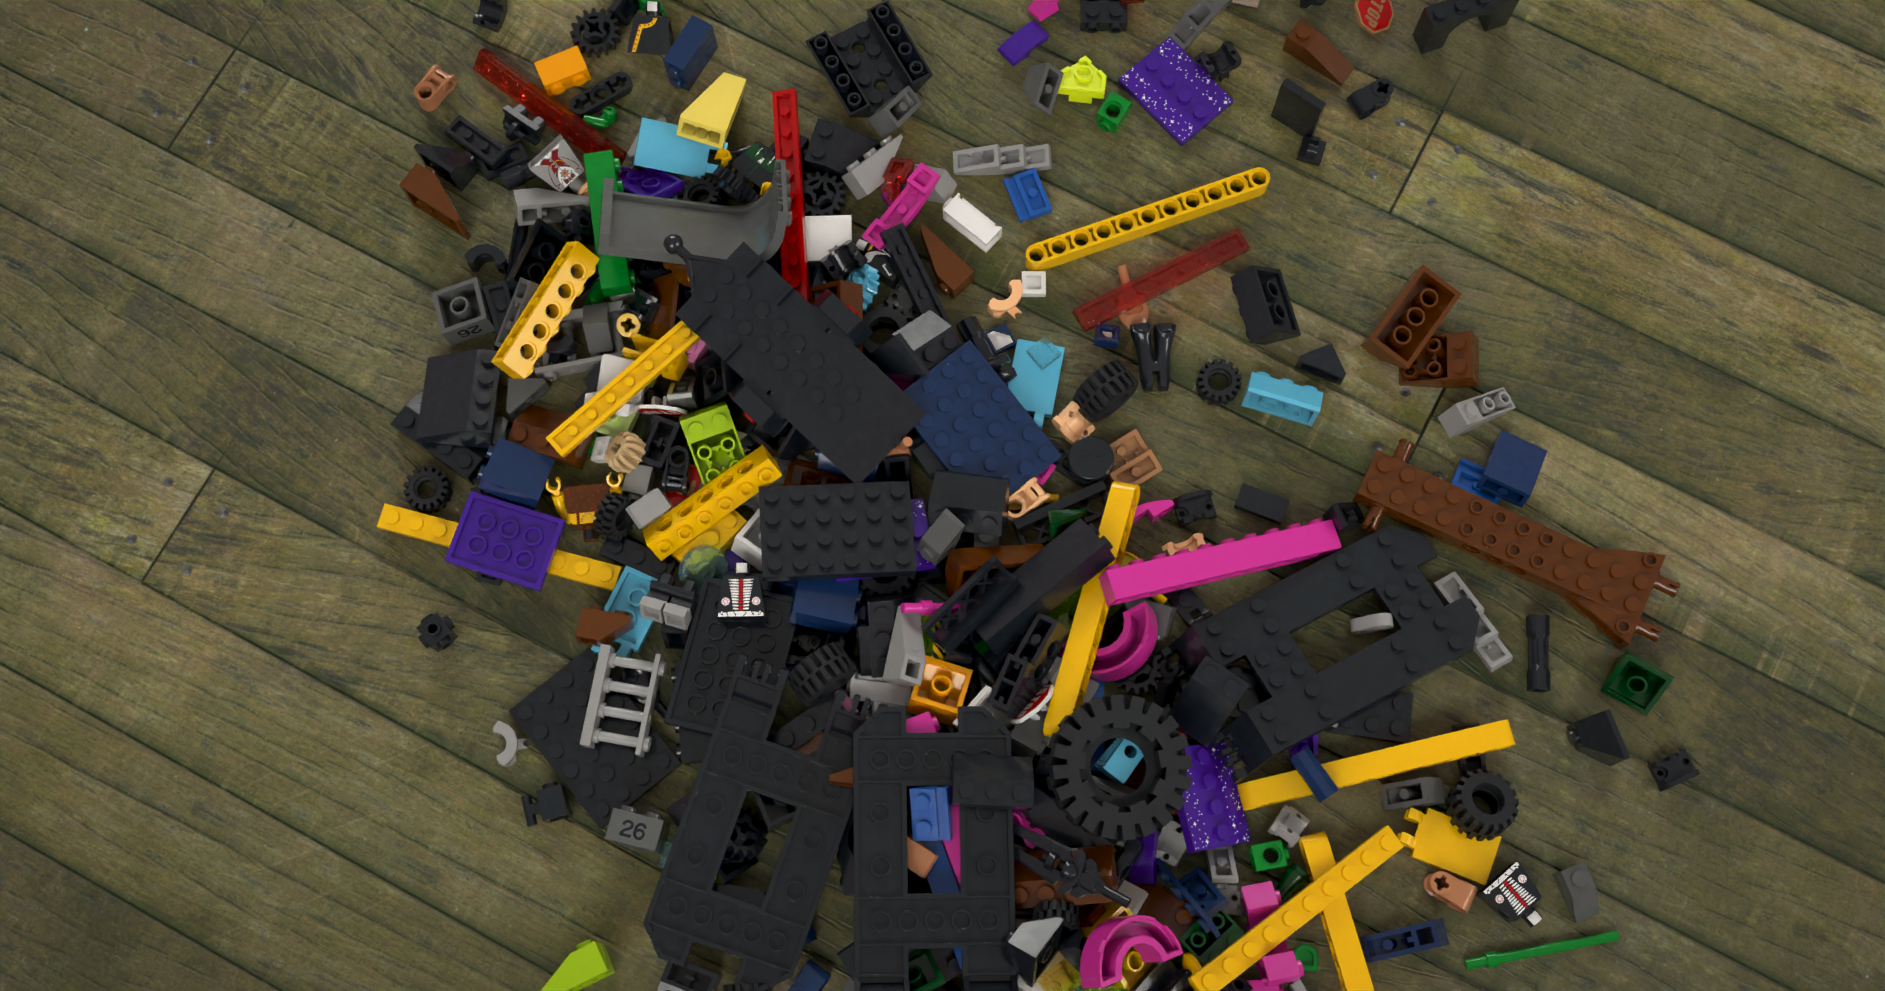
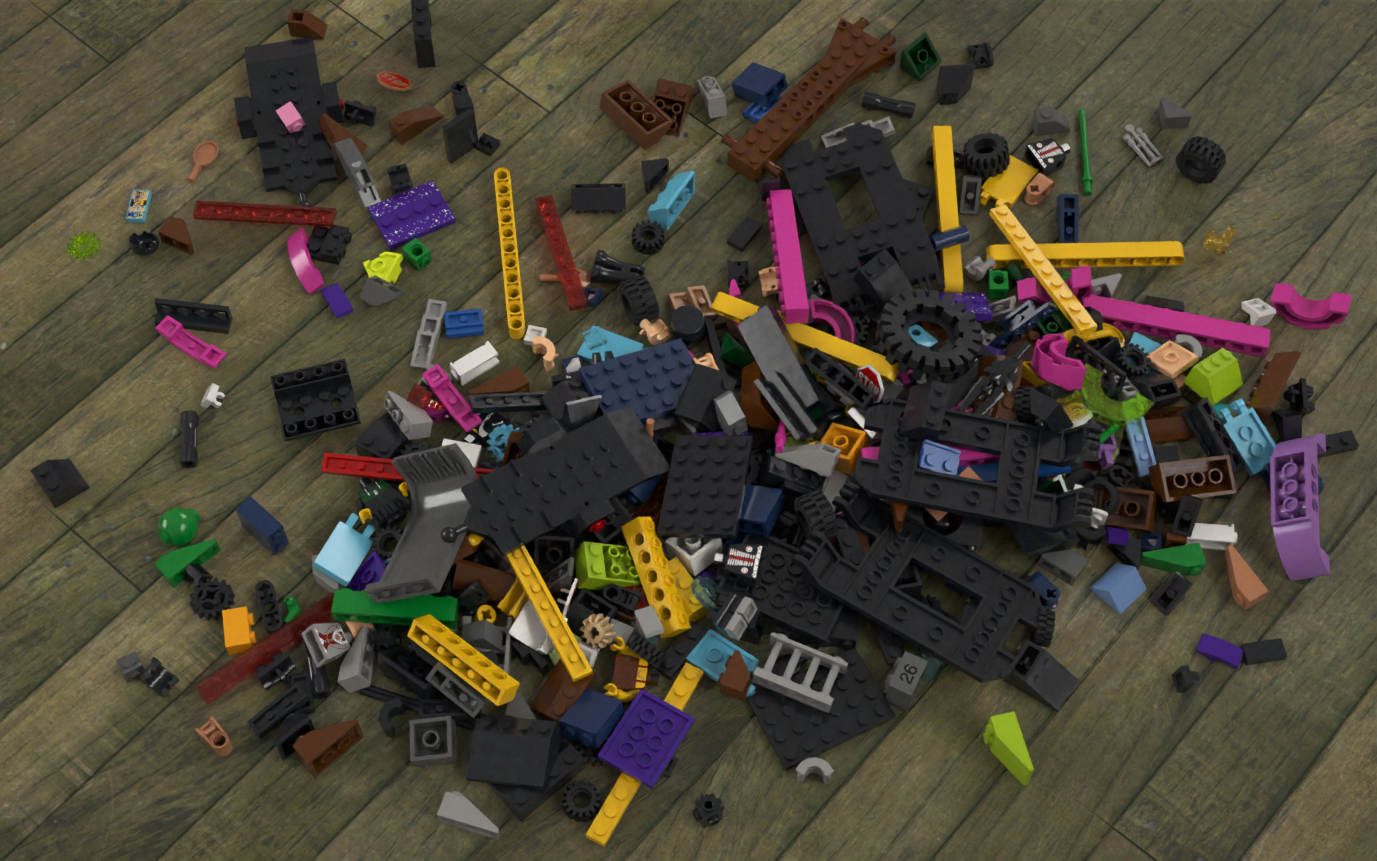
camera: 80 degrees left, 15 degrees down
black brick [521,782,572,827] -> none
black torso [627,1,674,55] -> none
light yellow slope [676,72,746,149] -> none
black piece [821,240,868,282] -> none
dark grey slope [867,85,923,138] -> none
light grey beam [1350,613,1393,634] -> none
none -> light grey slope [437,791,500,840]

